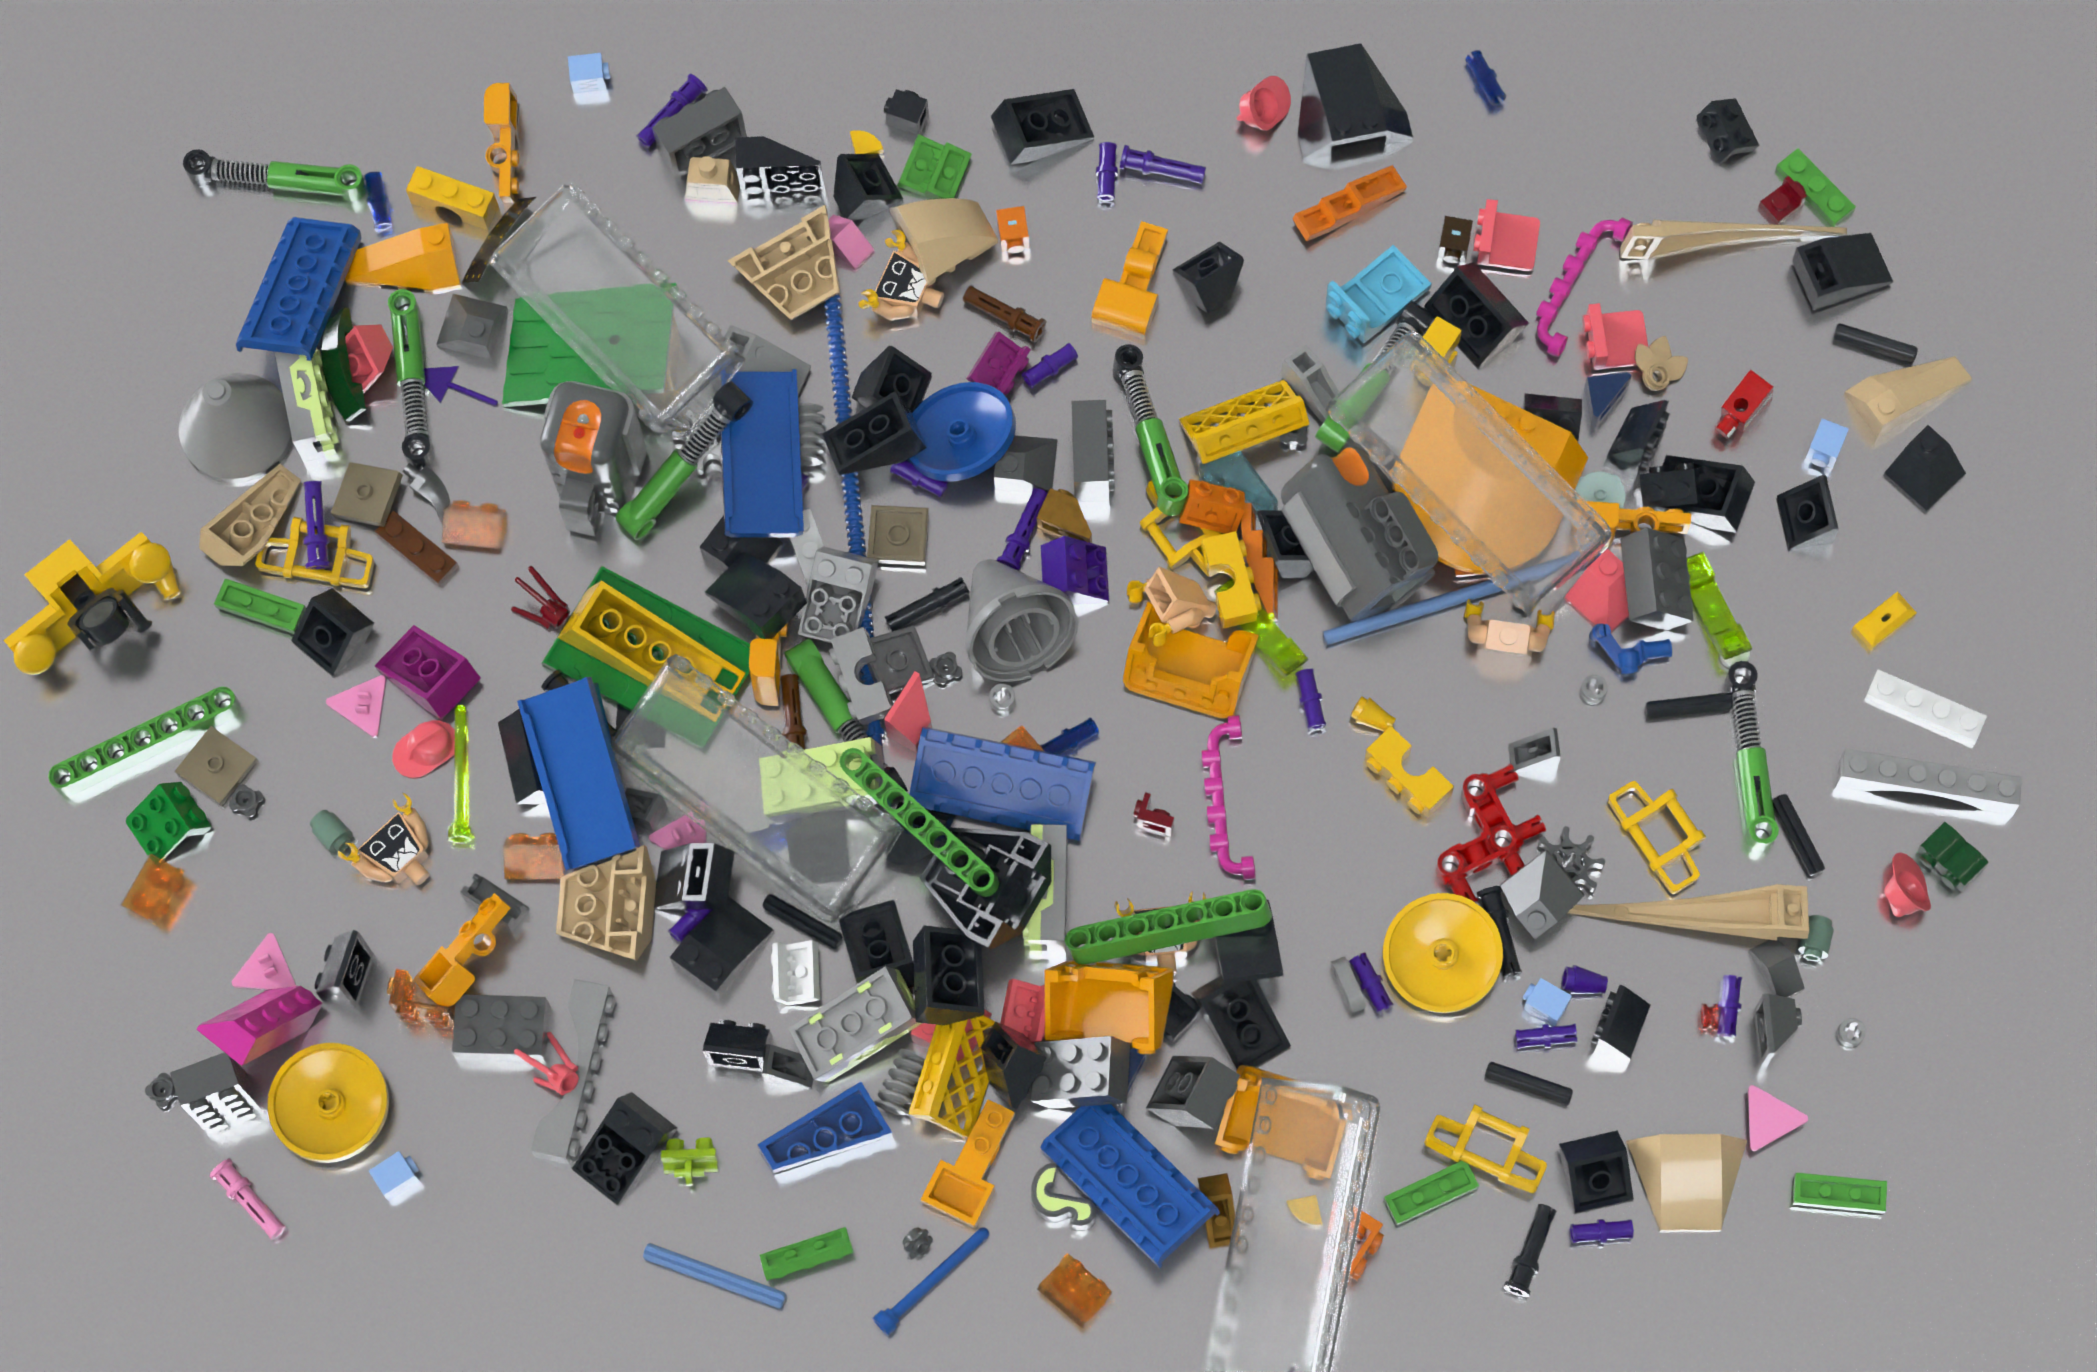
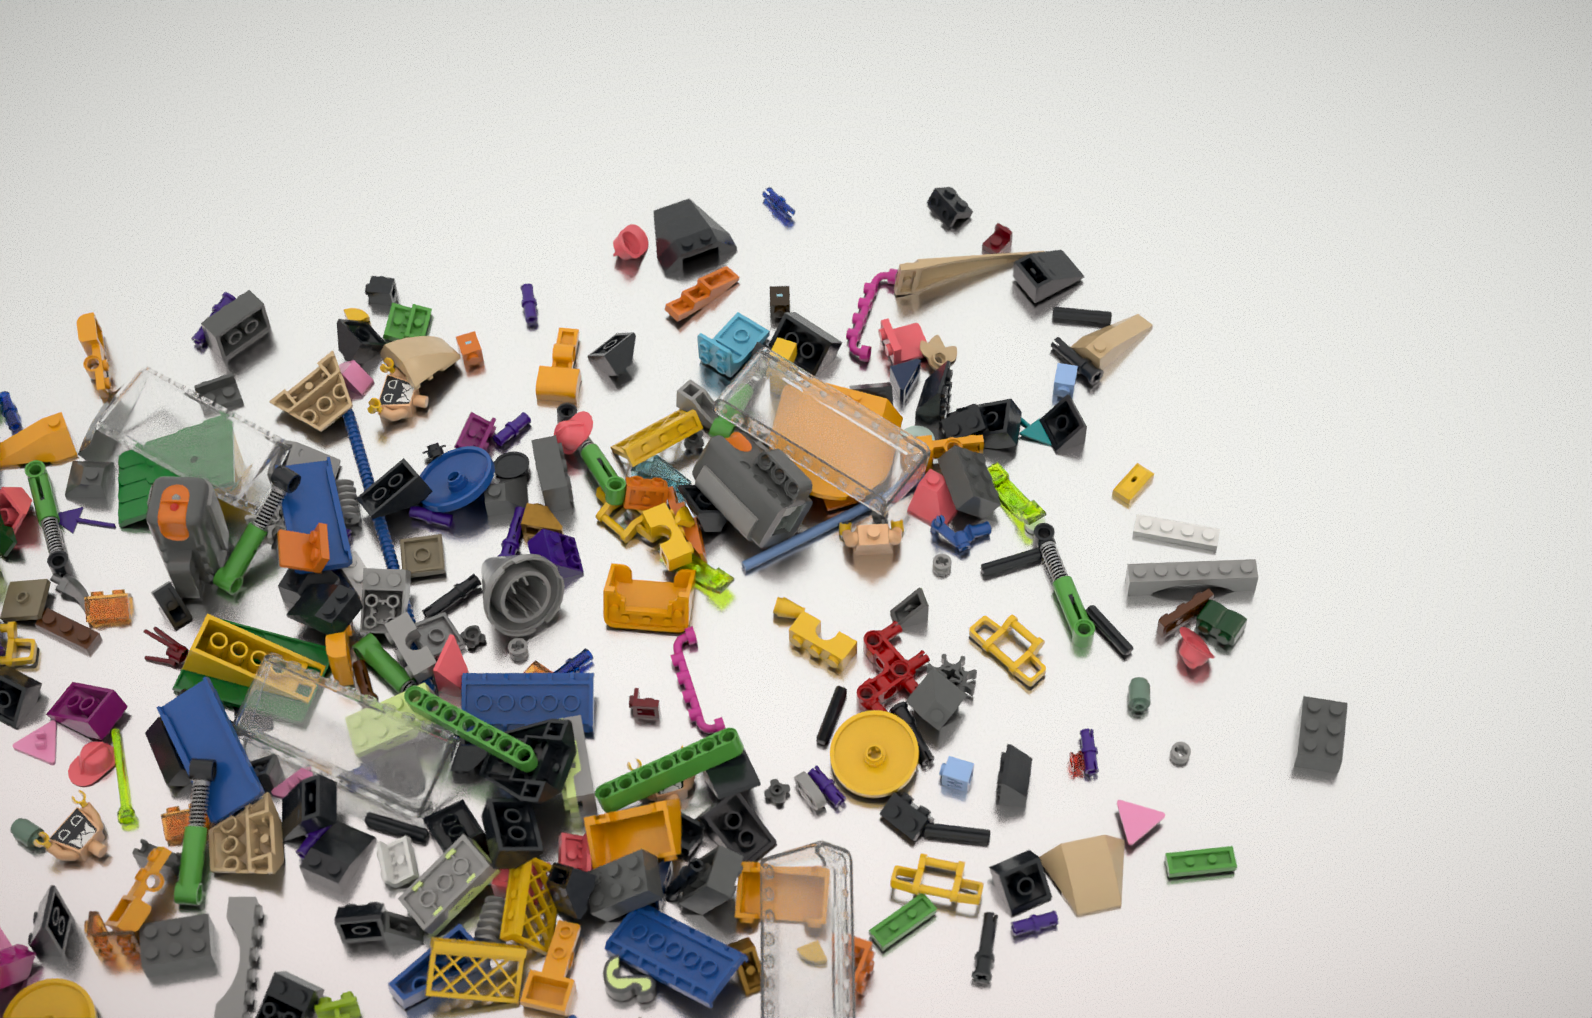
camera: 15 degrees left, 15 degrees down
yellow arch [406,166,499,231] -> none
coral plant [514,1032,579,1095] -> none
light blue brick [568,52,610,94] -> none
tan torso [684,156,740,204] -> none
black slope [735,136,825,194] -> none
black slope [851,346,932,413] -> none
reddish brown pin [963,285,1047,343] -> none
black slope [991,89,1094,165] -> none
dark purple pin [1119,145,1206,184] -> none
light nougat torso [1127,567,1216,646] -> none
dark purple pin [1295,669,1326,730] -> none
coral bracket [1473,199,1540,271] -> none
dark purple pin [1515,1024,1578,1049] -> none
dark purple cone [1562,965,1608,994] -> none
tan plate [1568,884,1809,941] -> none
red torso [1715,369,1774,439] -> none
dark grey slope [1749,939,1805,997] -> none
dark grey slope [1755,994,1802,1066] -> none
bright green plate [1776,148,1856,227] -> none
black slope [1883,425,1966,513] -> none
none -> black slope [150,581,193,629]
none -> piece [174,758,217,905]
none -> dark grey bracket [194,373,243,416]
none -> orange bracket [277,523,330,573]
none -> black plate [422,443,446,459]
none -> yellow fence [425,937,527,1003]
none -> black piece [494,451,529,479]
none -> coral piece [553,411,593,455]
none -> black pin [665,858,704,900]
none -> yellow tile [675,507,695,528]
none -> dark grey plate [764,779,790,803]
none -> black axle [816,686,847,745]
none -> black bracket [879,792,935,841]
none -> teal piece [1019,417,1052,446]
none -> black pin [1051,337,1104,385]
none -> reddish brown plate [1157,589,1214,638]
none -> dark grey brick [1294,696,1348,773]

